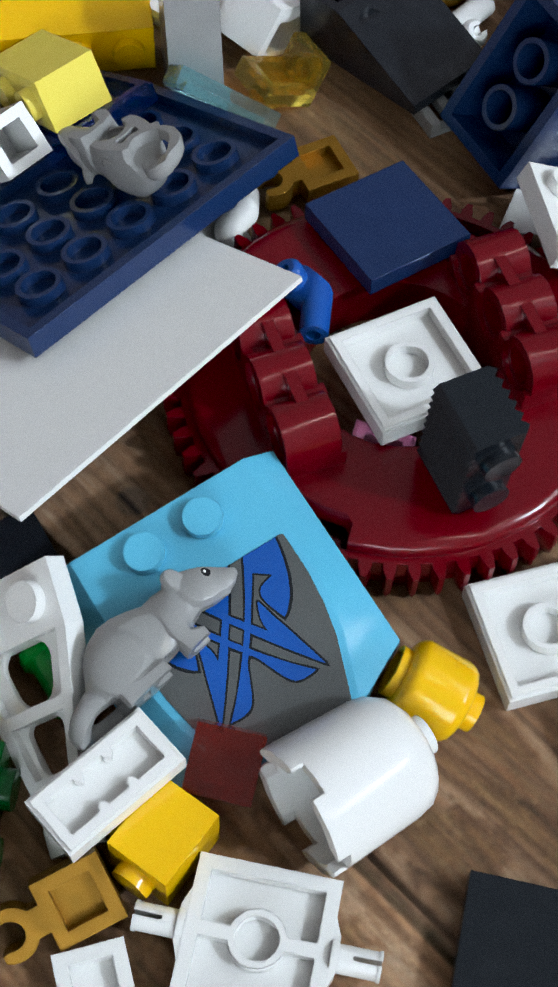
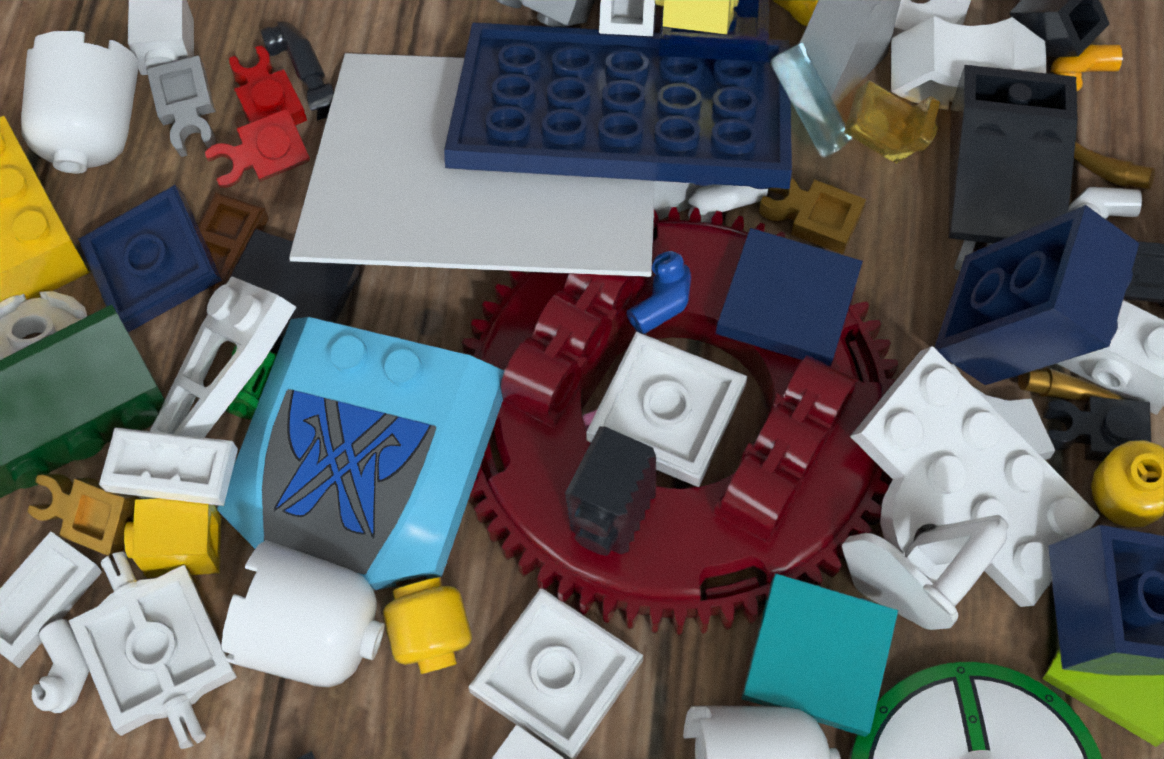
camera: 55 degrees right, 5 degrees up
light grey animal [58,109,185,197] -> none
light grey animal [68,567,238,752] -> none
clear red tile [181,718,268,808] -> none

